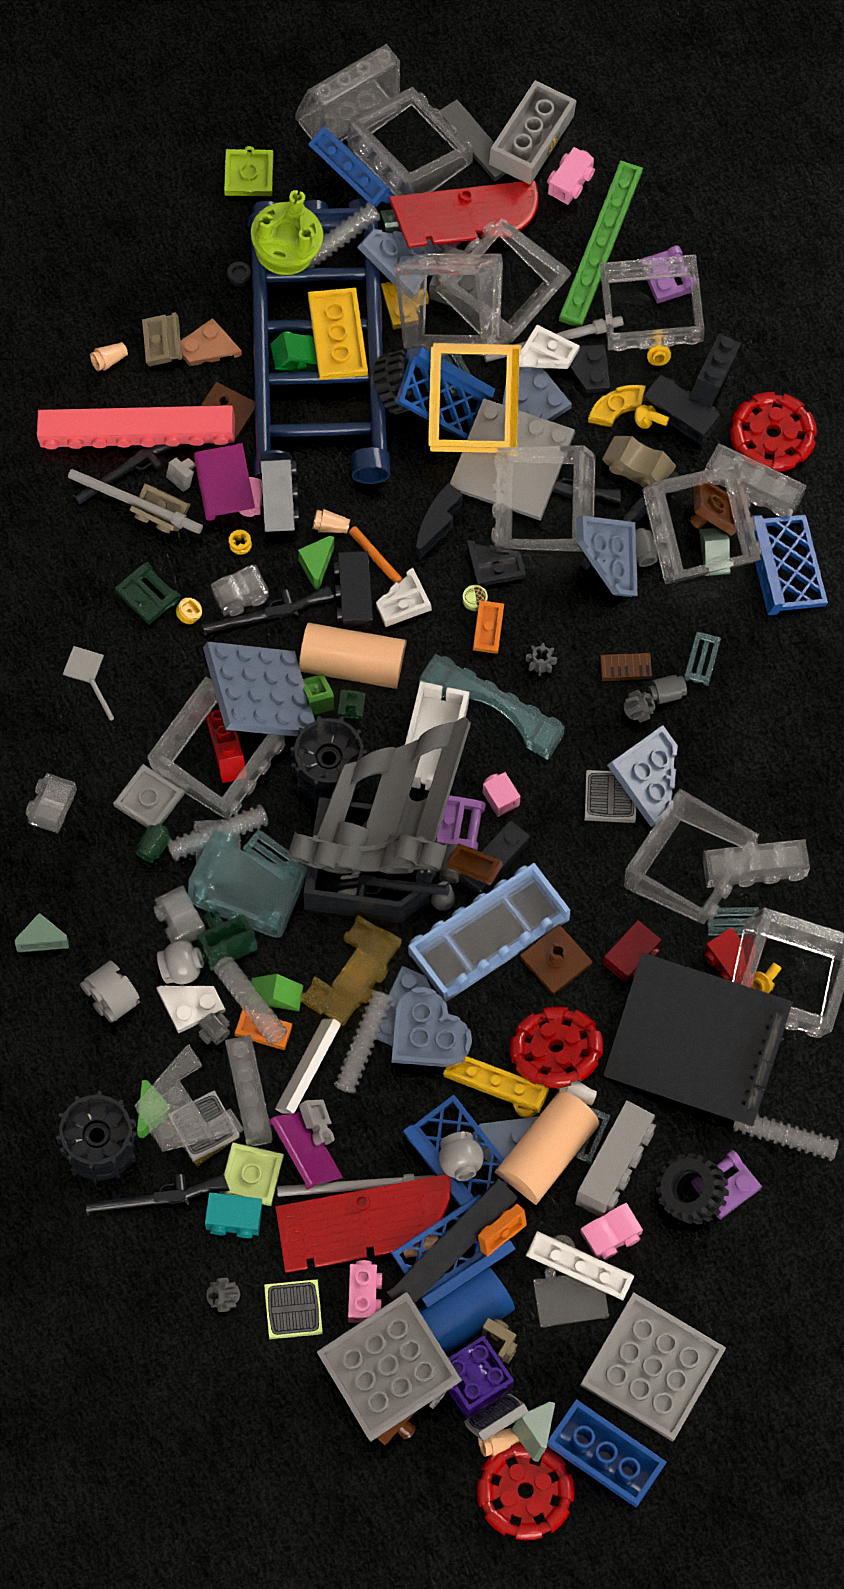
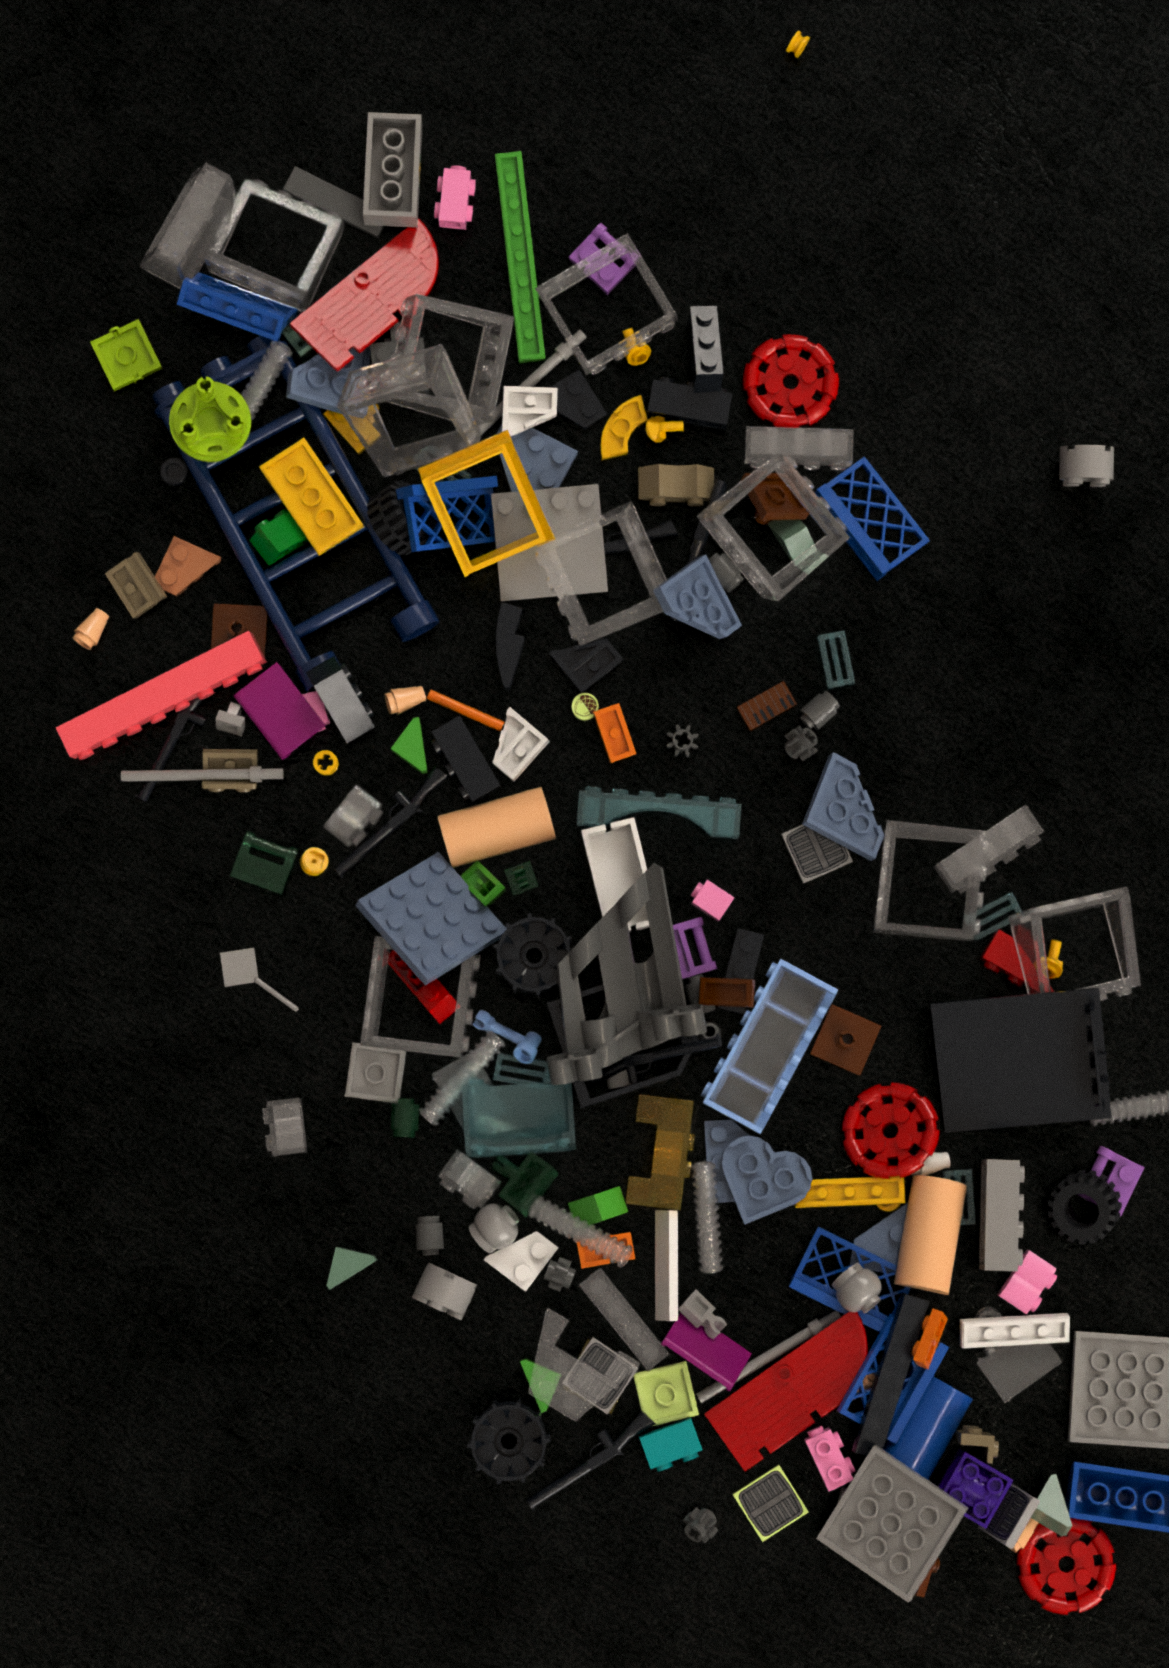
camera: 25 degrees left, 15 degrees up
dark red brick [603,920,661,984] -> none
none -> dark grey brick [415,1216,444,1256]
none -> light blue brick [473,1010,542,1064]

